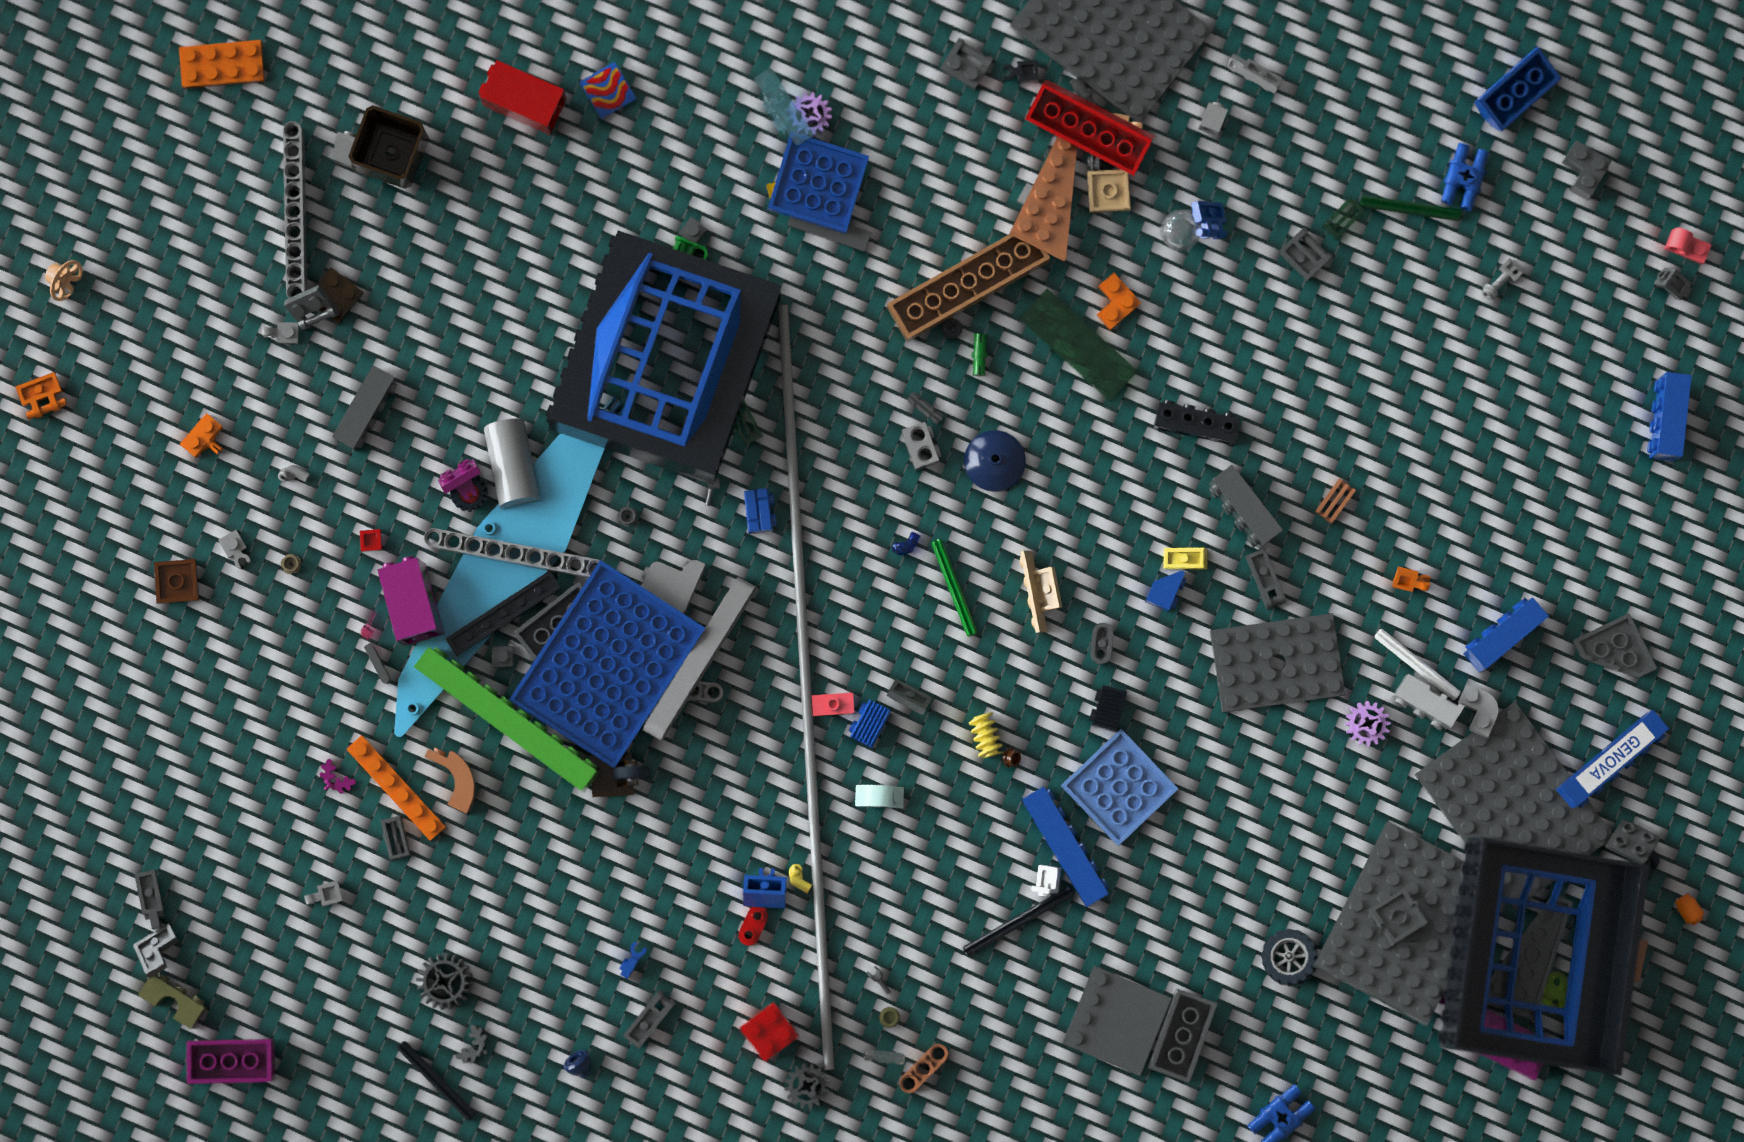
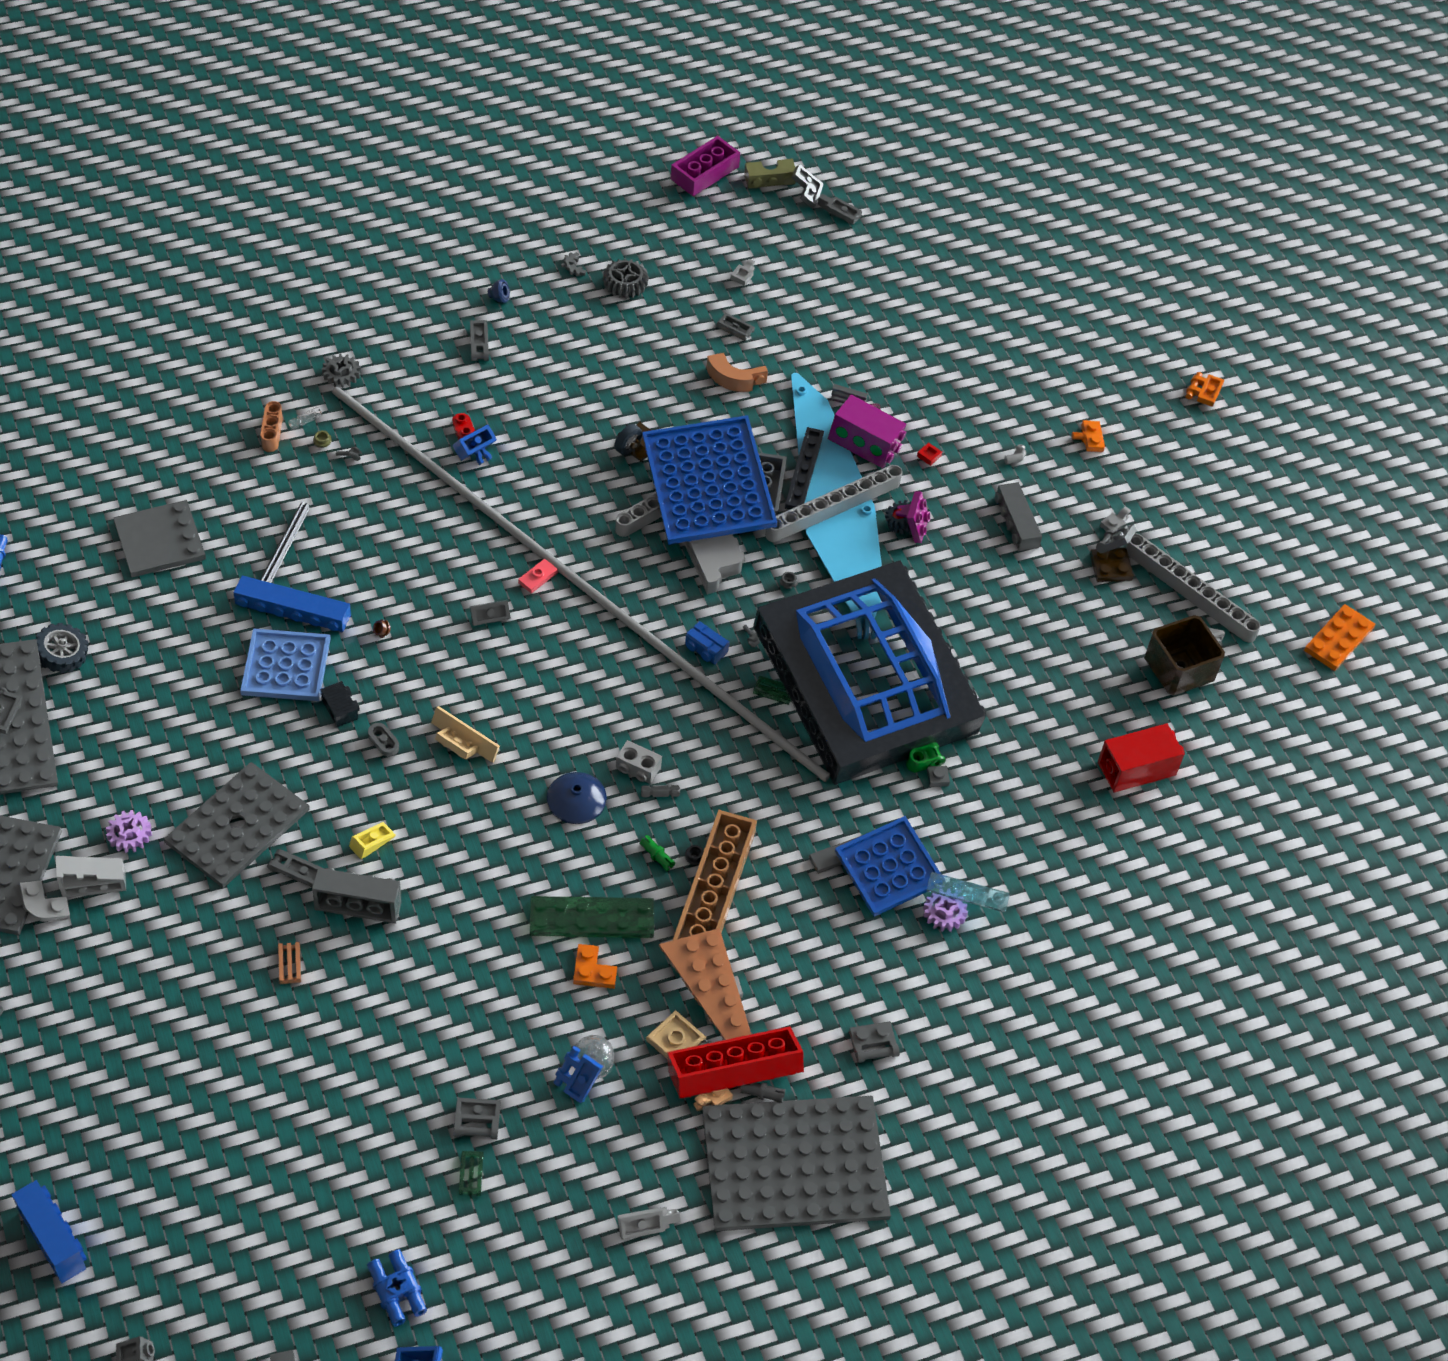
camera: 135 degrees right, 30 degrees down
light nougat wheel [45,260,83,302] -> none
reddish brown plate [154,559,199,604] -> none
light grey plate [218,530,251,569] -> none
dark tan plate [281,554,301,574] -> none
magenta animal [319,759,356,794] -> none
orange plate [346,735,446,841] -> none
black axle [397,1041,476,1121] -> none
bright green brick [414,647,599,793] -> none
light grey brick [484,419,540,509] -> none
dark grey plate [492,646,514,668] -> none
slope [579,62,636,119] -> none
blue plate [619,942,647,979] -> none
light grey beam [643,577,757,741] -> none
red brick [739,1001,799,1062] -> none
light yellow arm [789,864,812,893] -> none
blue brick [849,699,891,748] -> none
light aqua brick [855,785,904,808] -> none
clear blue arm [892,532,920,556] -> none
green axle [932,539,977,637] -> none
light yellow piece [969,712,1004,758] -> none
black plate [1003,60,1039,83] -> none
white bracket [1031,865,1061,897] -> none
blue slope [1145,570,1187,612] -> none
dark grey brick [1148,989,1217,1083] -> none
black brick [1153,400,1240,446] -> none
light grey brick [1198,102,1228,136] -> none
dark green axle [1360,195,1462,221] -> none
white axle [1375,629,1461,700] -> none
orange plate [1392,566,1431,592] -> none
blue brick [1463,597,1549,672] -> none
light grey hinge [1482,258,1524,300] -> none

